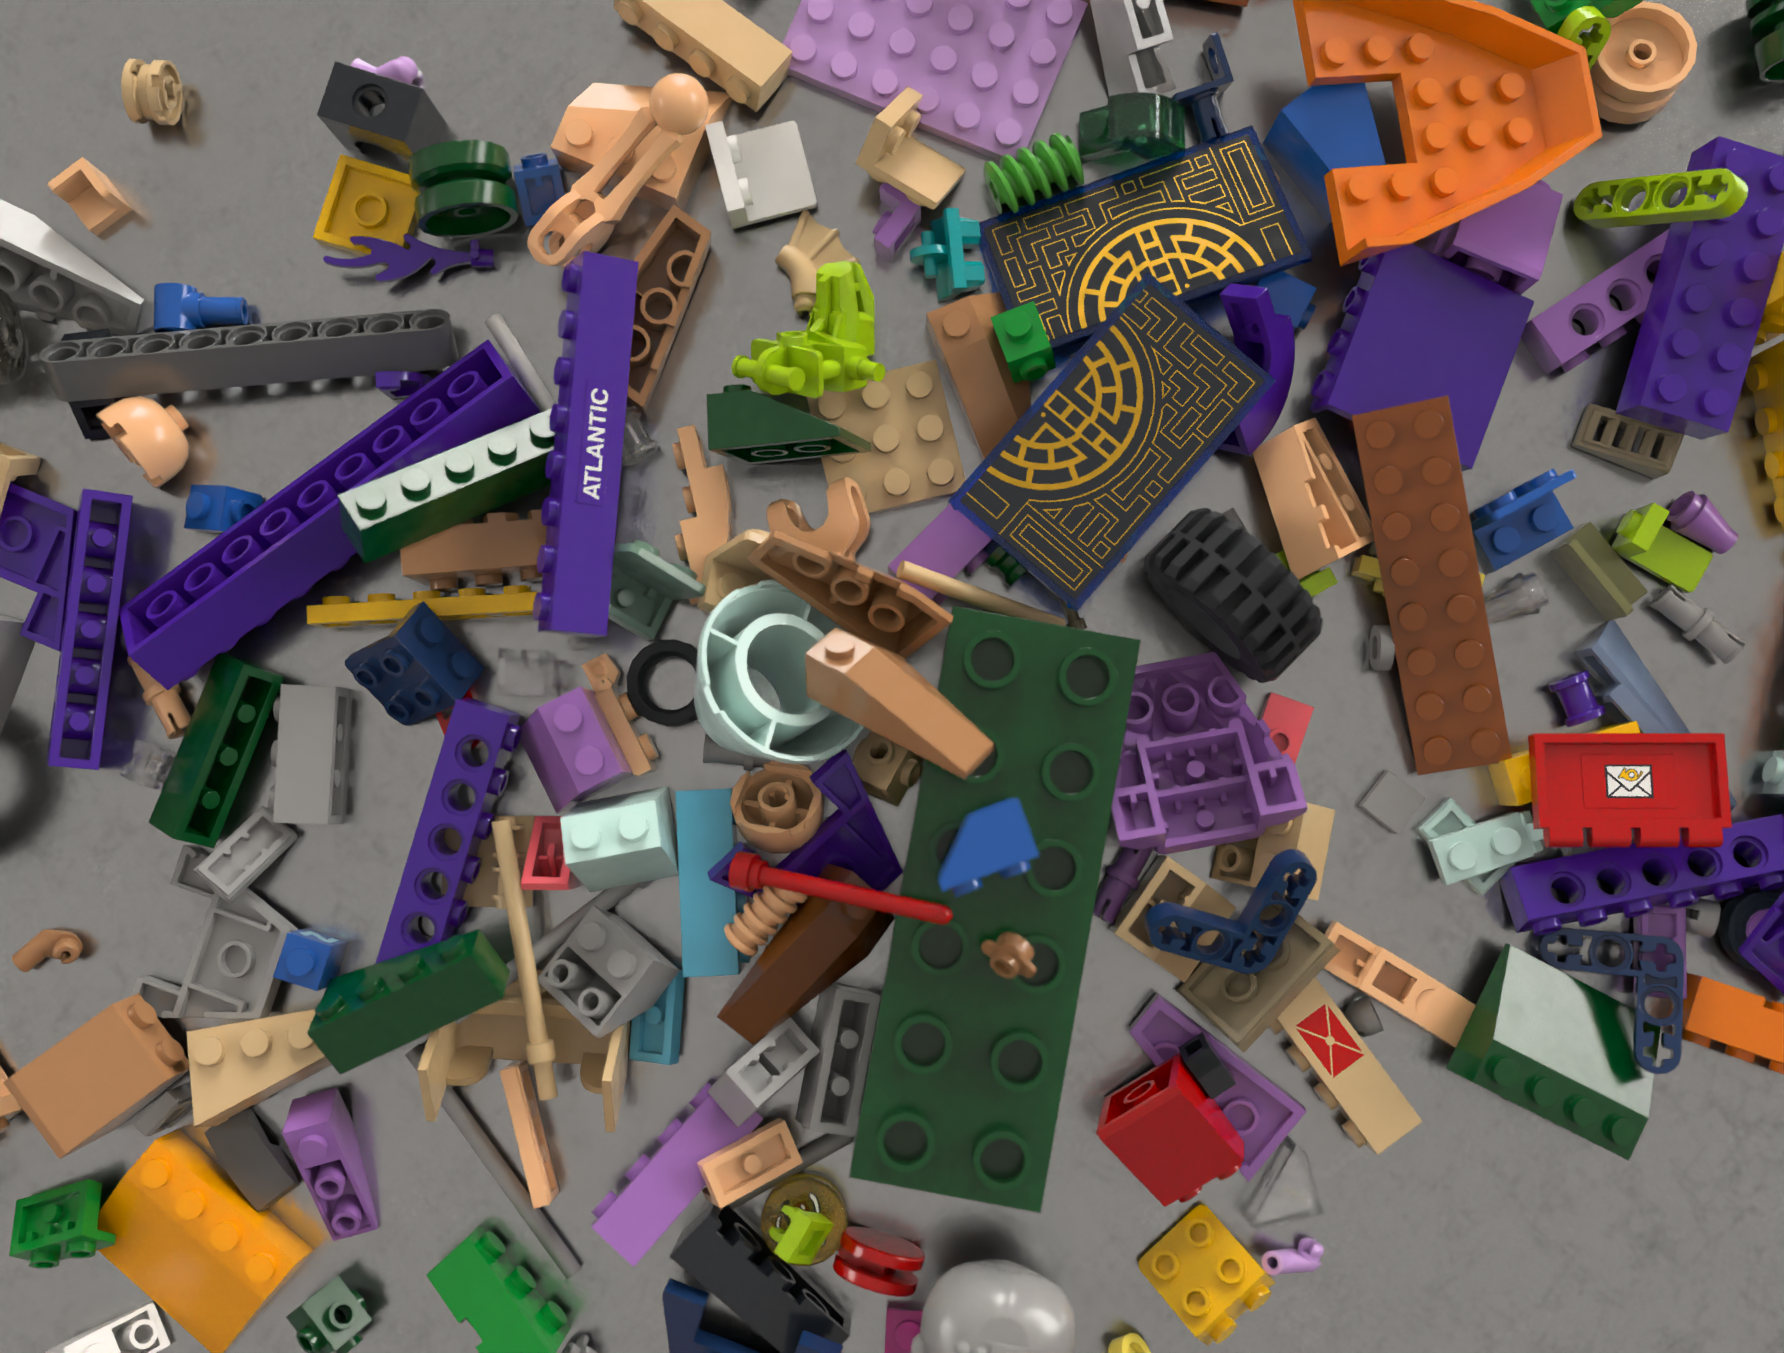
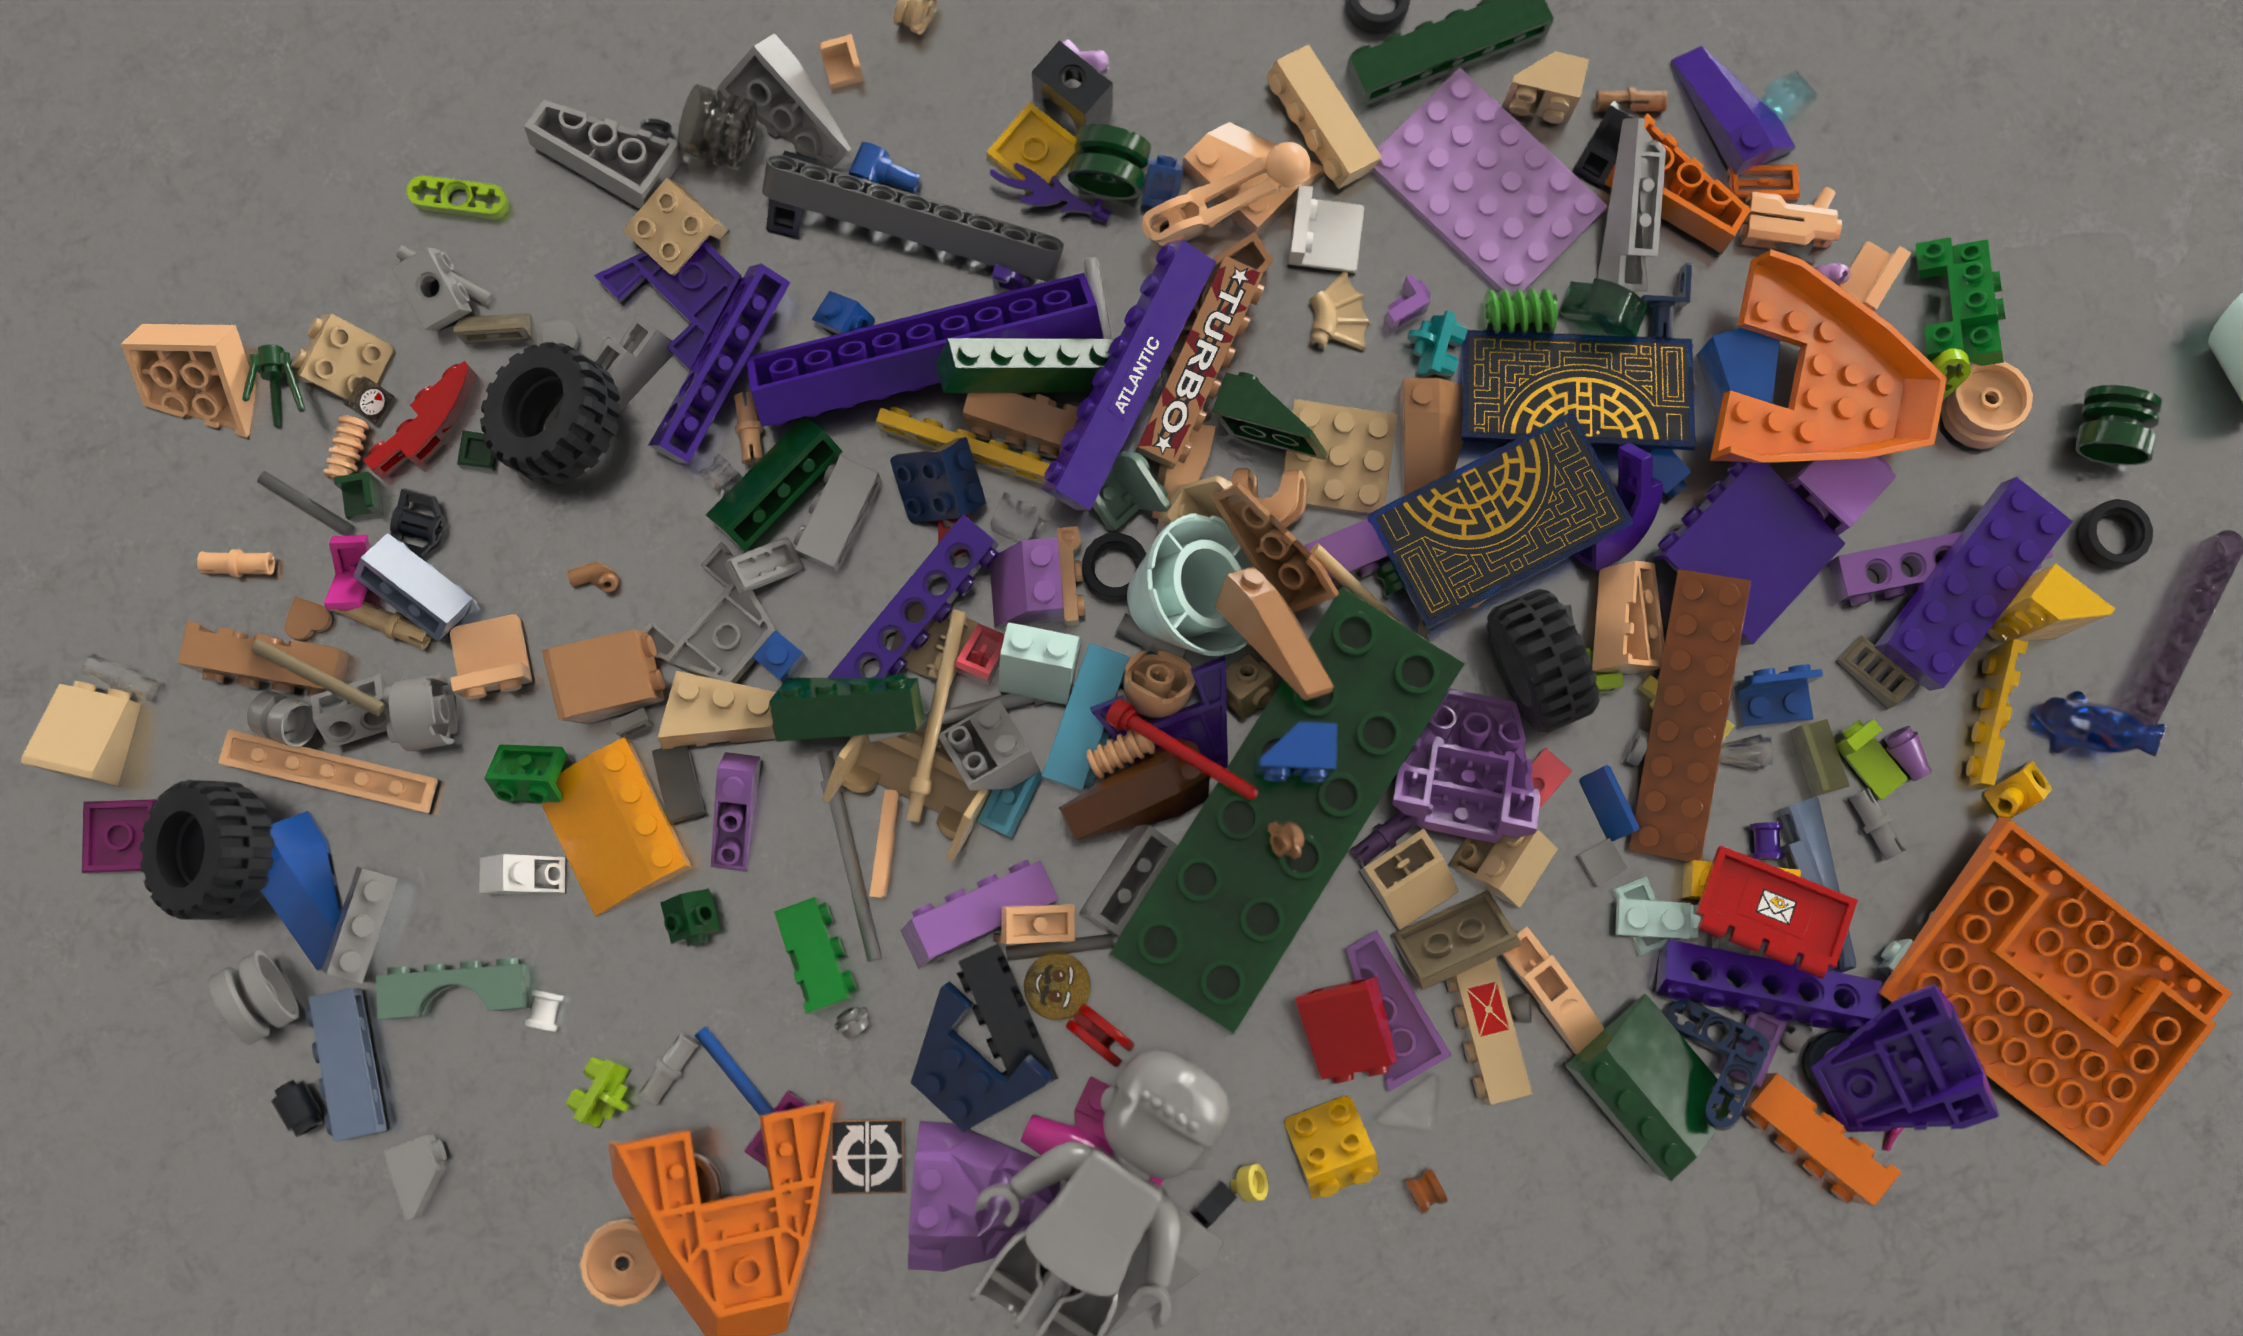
camera: 15 degrees right, 5 degrees down
light nougat cylinder [96,396,189,489] -> none
light grey brick [707,1017,820,1127] -> none
lime piece [731,260,886,398] -> none
lime tile [769,1205,834,1265] -> none
tan bracket [855,86,966,210] -> none
green bracket [990,301,1056,383] -> none
dark blue beam [1143,849,1317,974] -> none
black piece [1178,1032,1236,1100] -> none
lavender arm [1261,1237,1324,1276] -> none
lime beam [1573,168,1748,229] -> none
none -> brick [1134,255,1265,469]
none -> dark orange wheel [1405,1169,1448,1214]
none -> blue slope [1579,765,1639,841]

